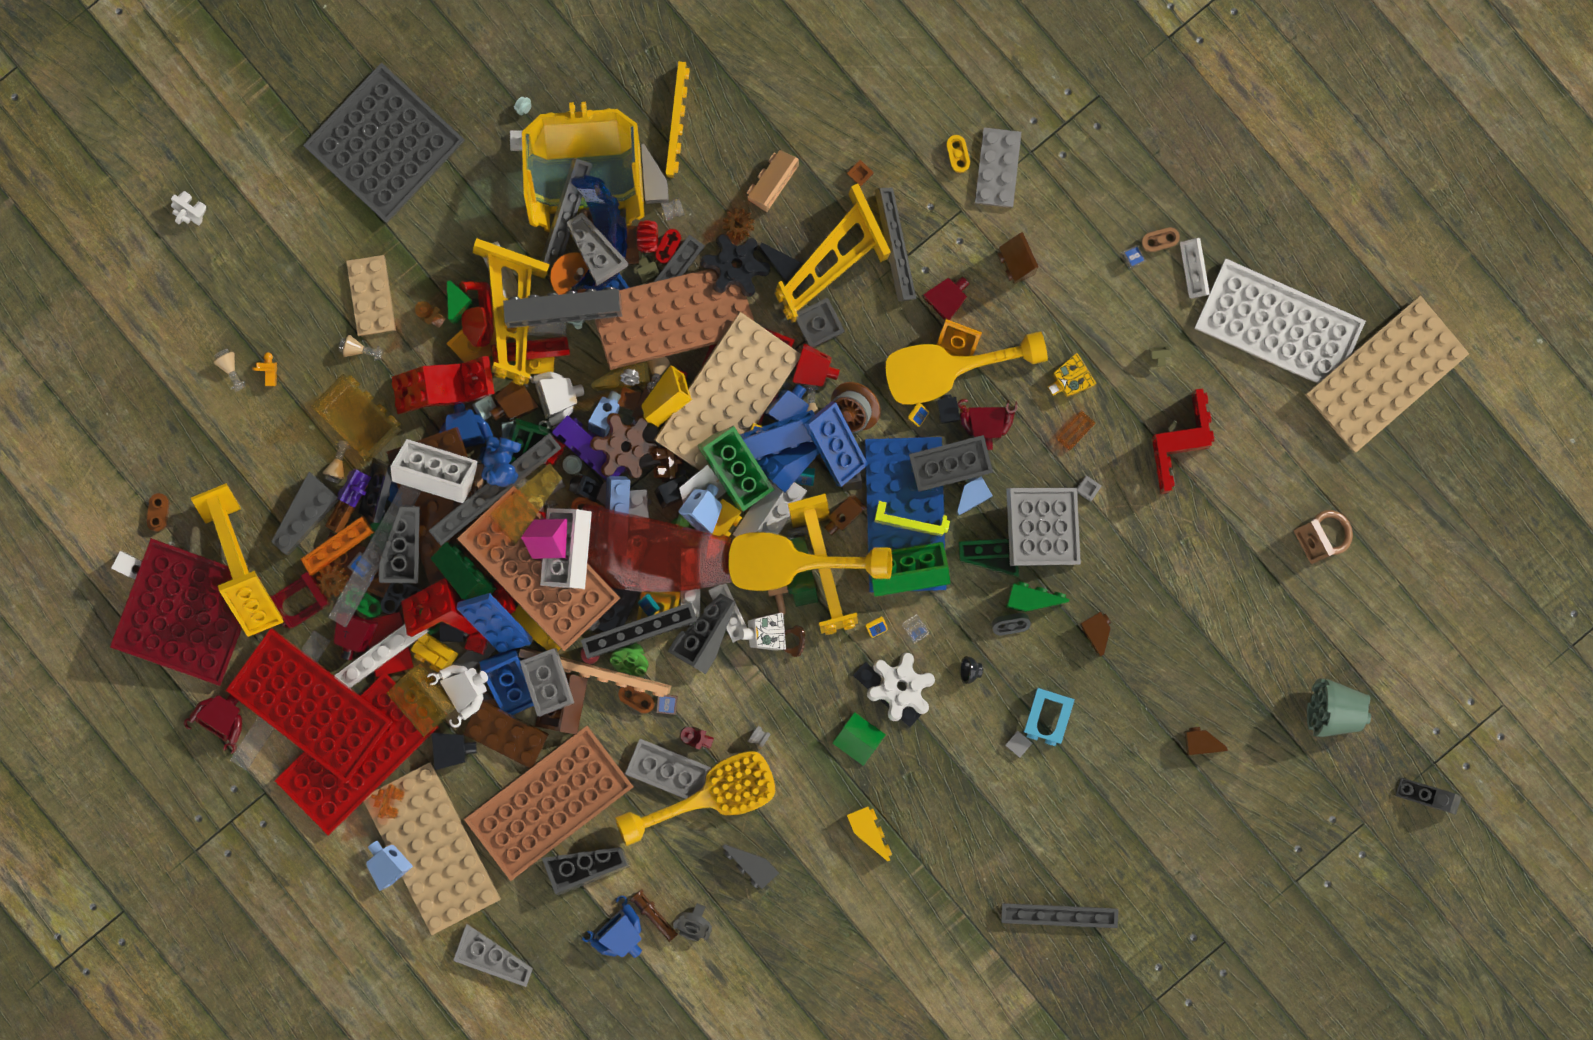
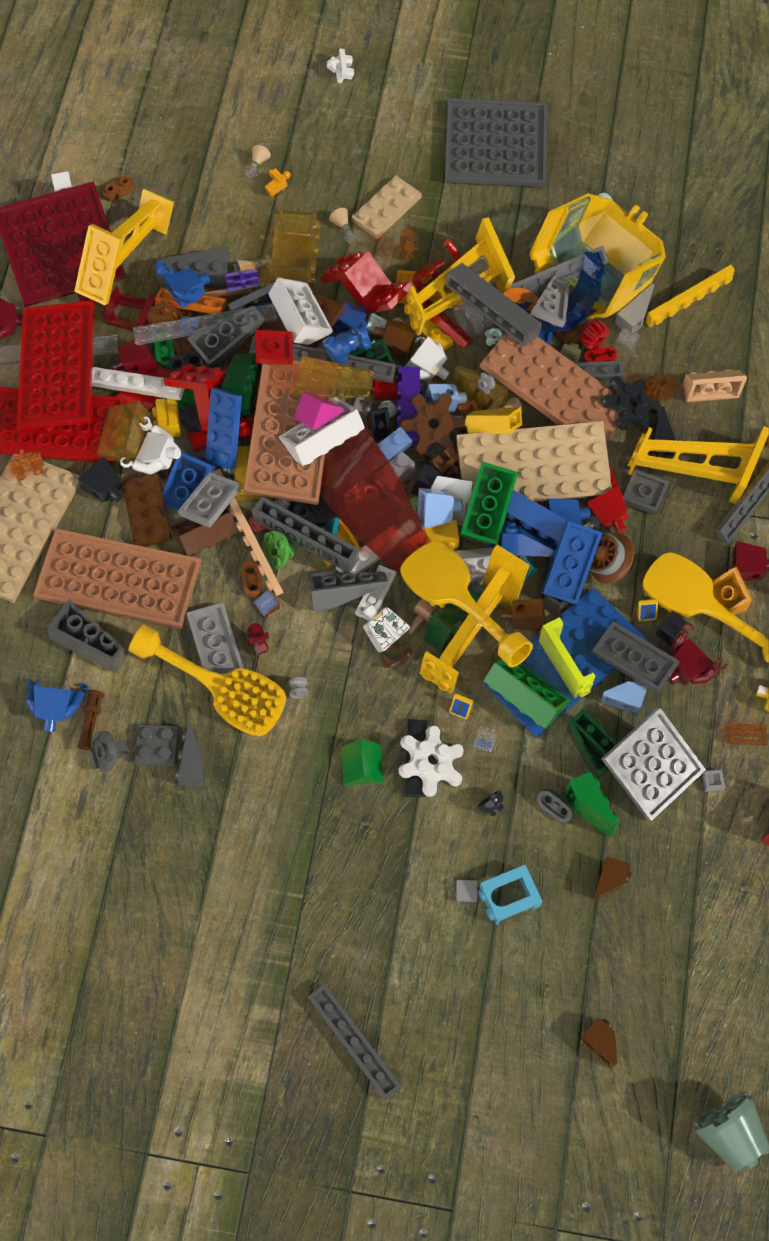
camera: 45 degrees right, 20 degrees down
green slope [447,281,474,324] -> none
yellow slope [847,806,892,861] -> none
none -> dark grey plate [135,725,179,766]
none -> blue torso [155,261,210,308]
none -> red plate [255,330,293,365]

